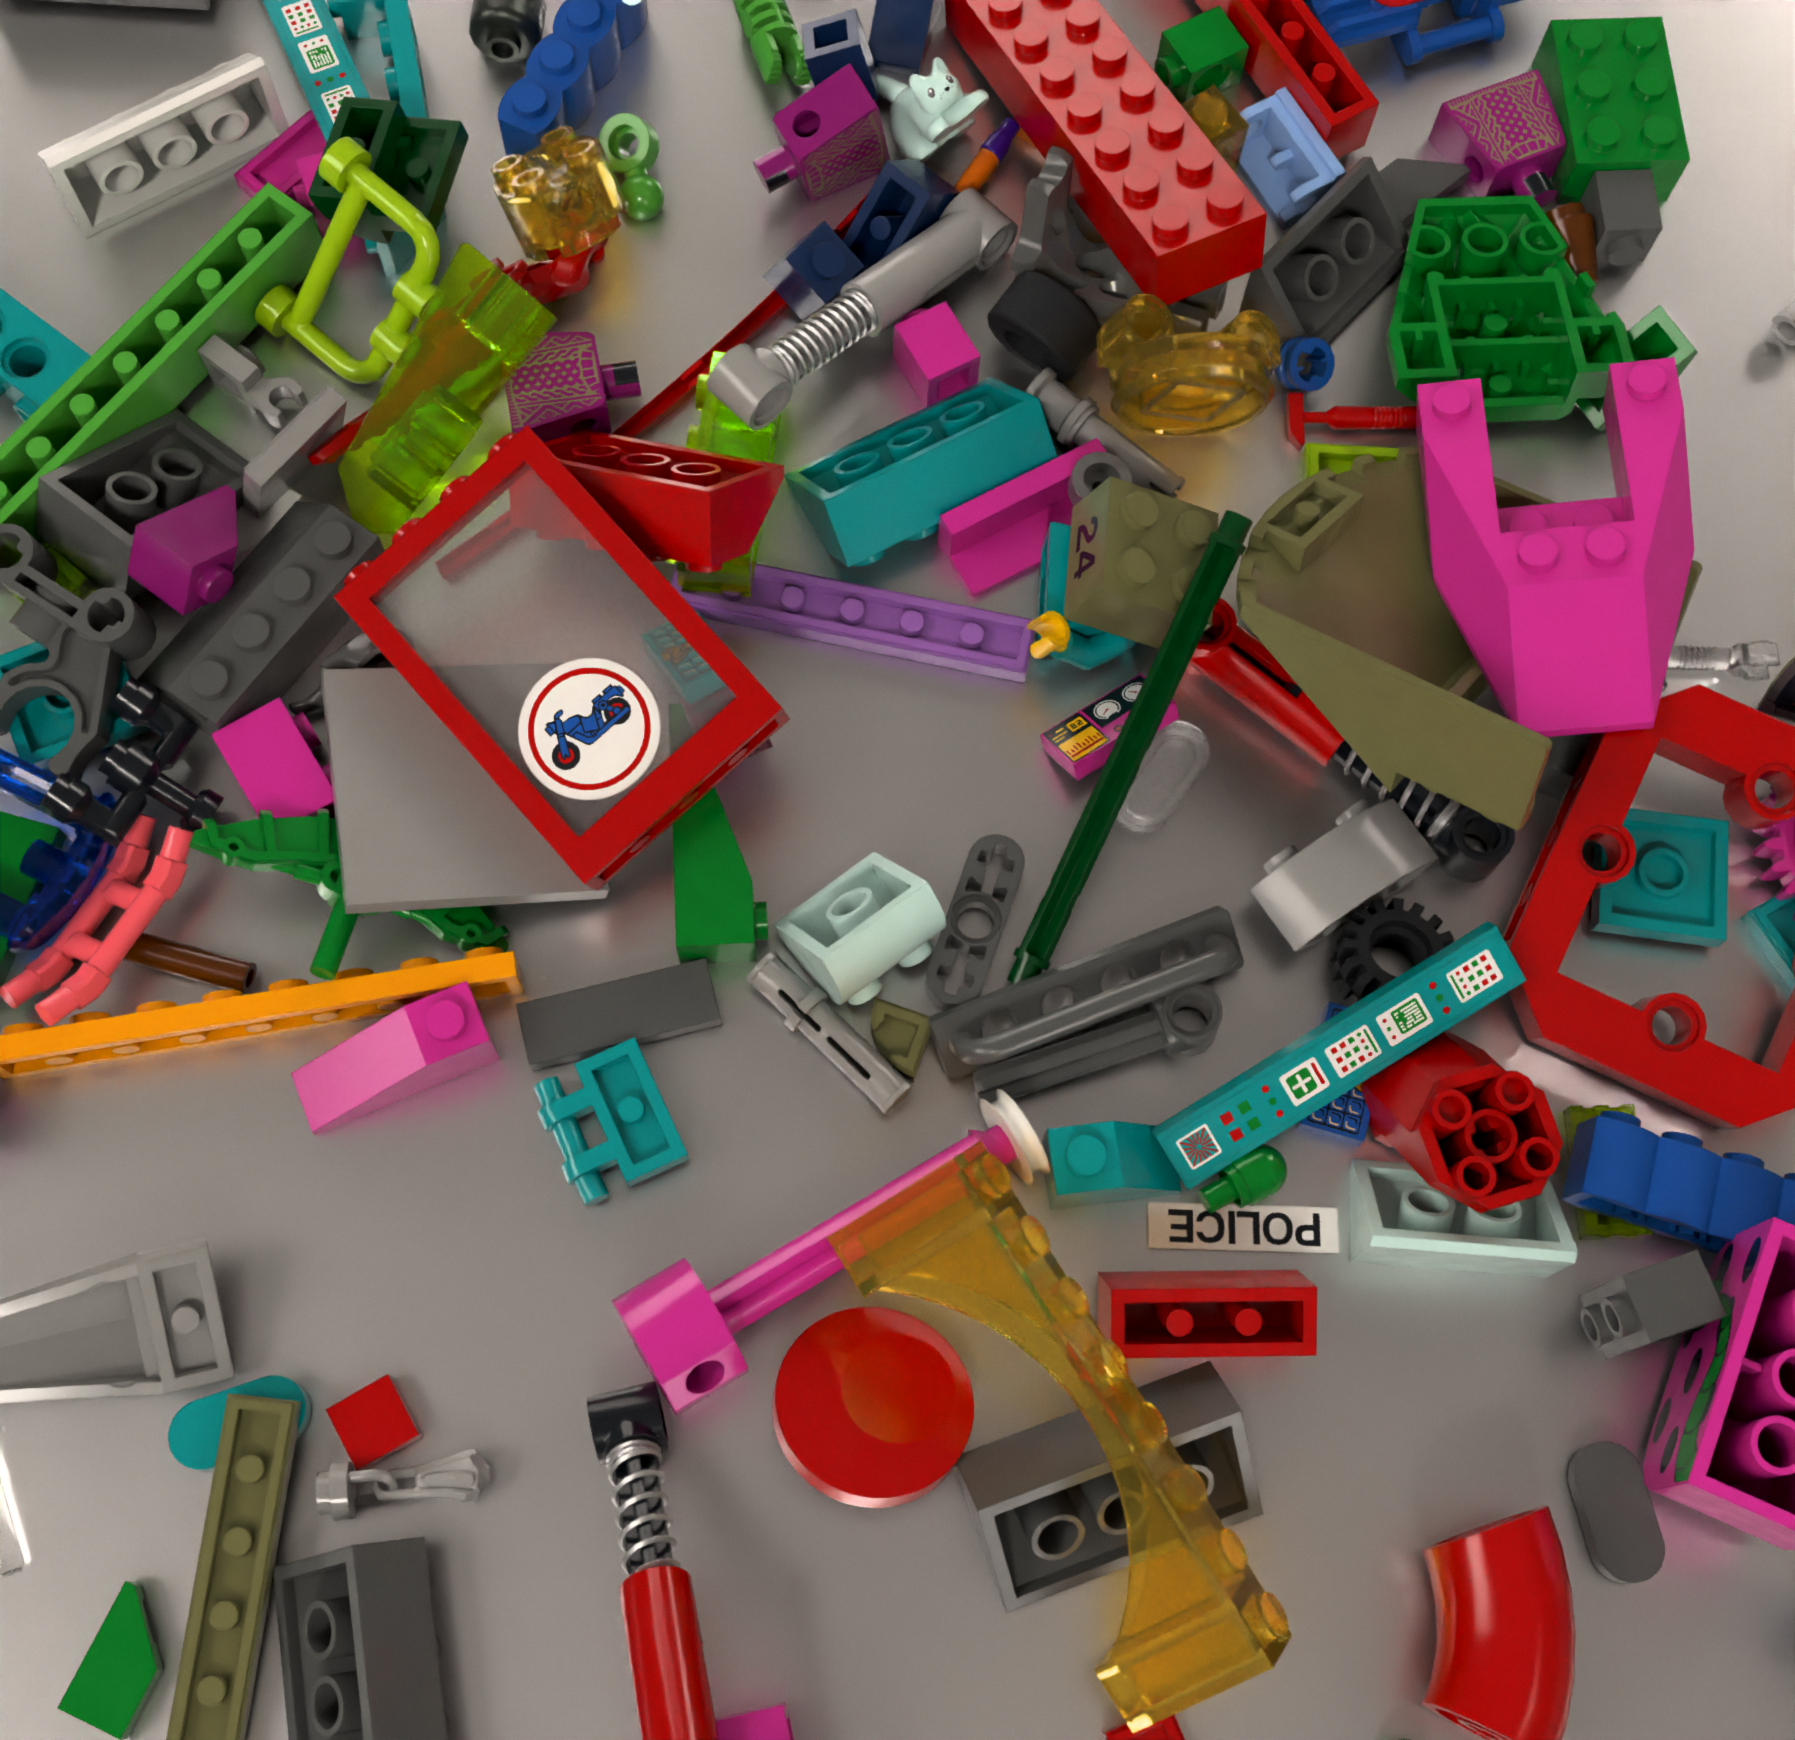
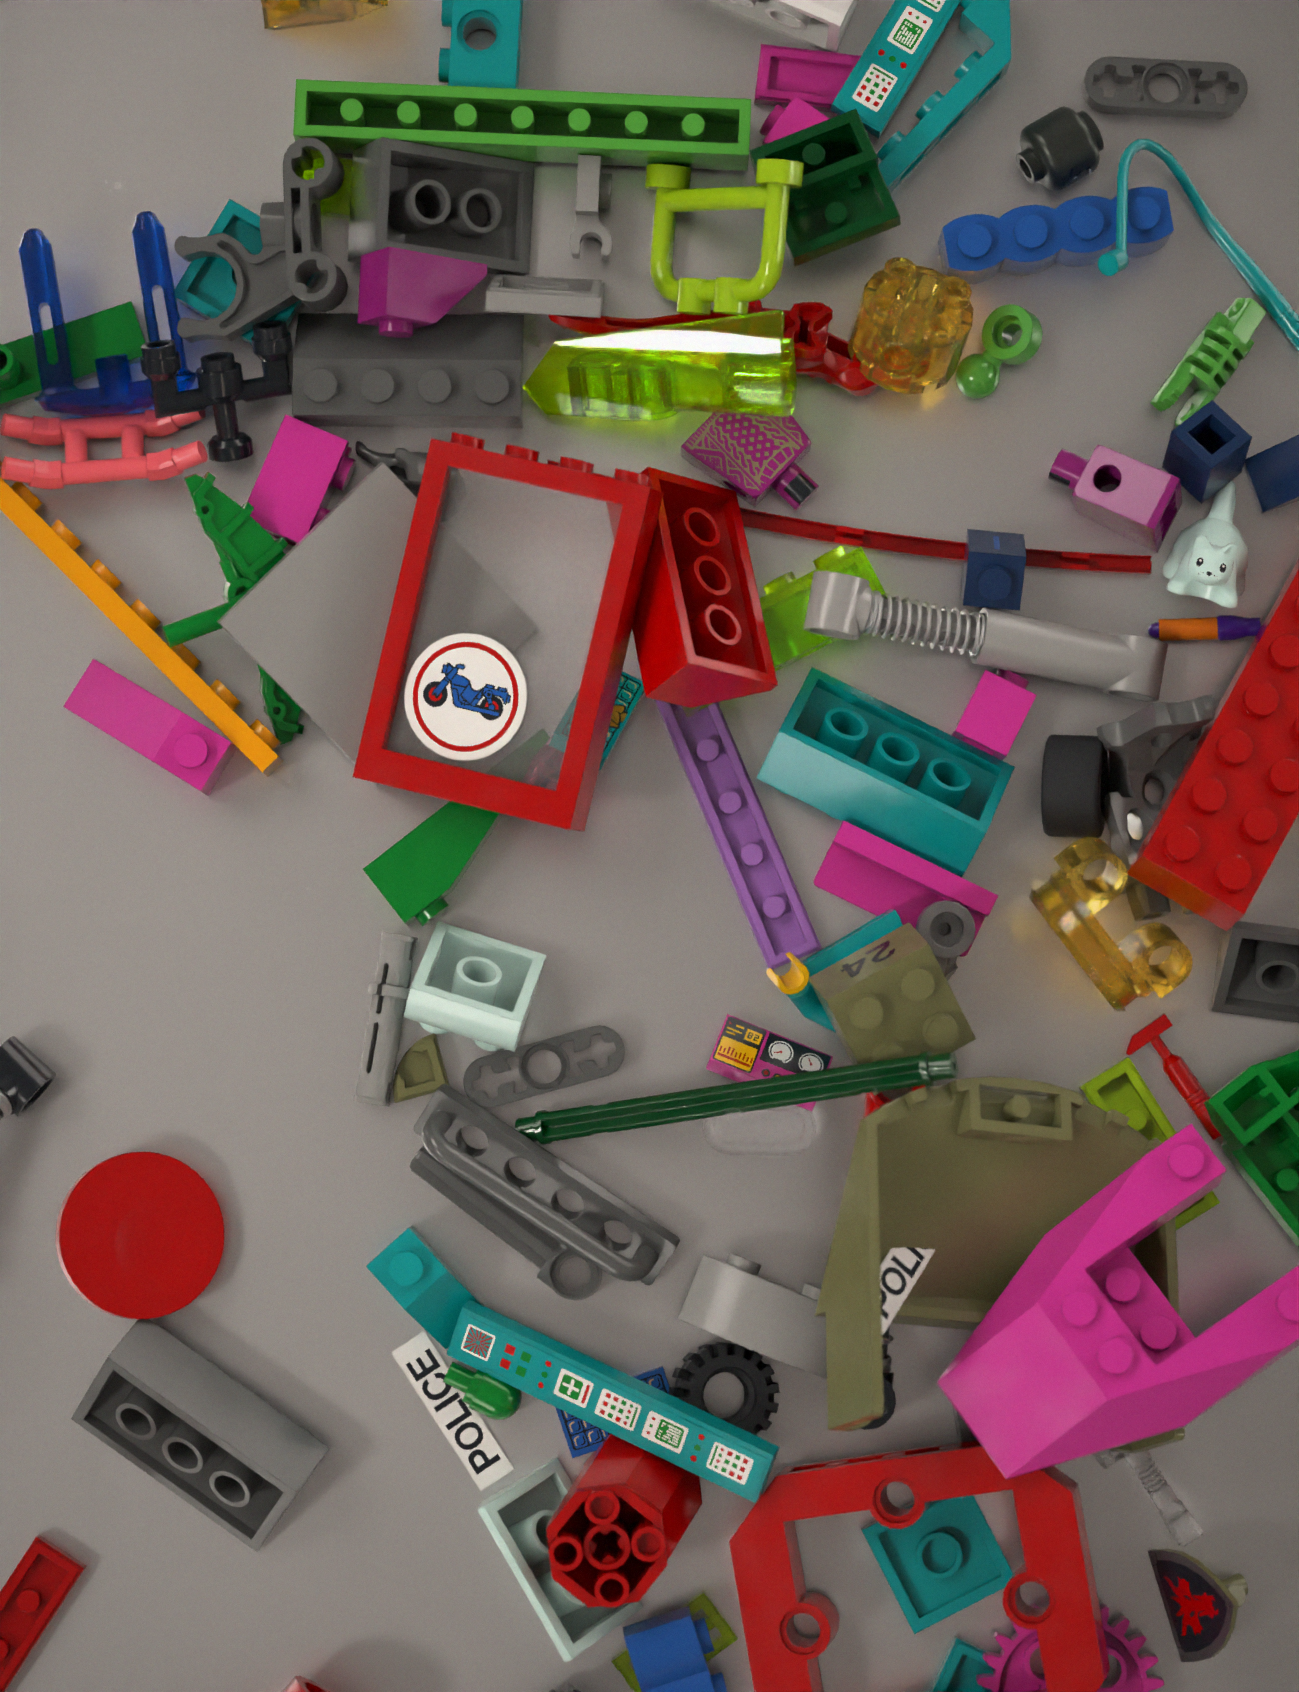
camera: 60 degrees right, 15 degrees up
reddish brown piece [122,933,257,994] -> none
dark grey tile [516,958,722,1071] -> none
teal plate [534,1037,689,1206] -> none
dark pink piece [611,1089,1050,1416] -> none
clear yellow arch [827,1140,1292,1733] -> none
dark blue slope [842,160,960,278] -> none
light grey pin [1025,367,1186,498] -> none
red brick [1097,1270,1317,1359] -> none
blue bush [1274,337,1335,392] -> none

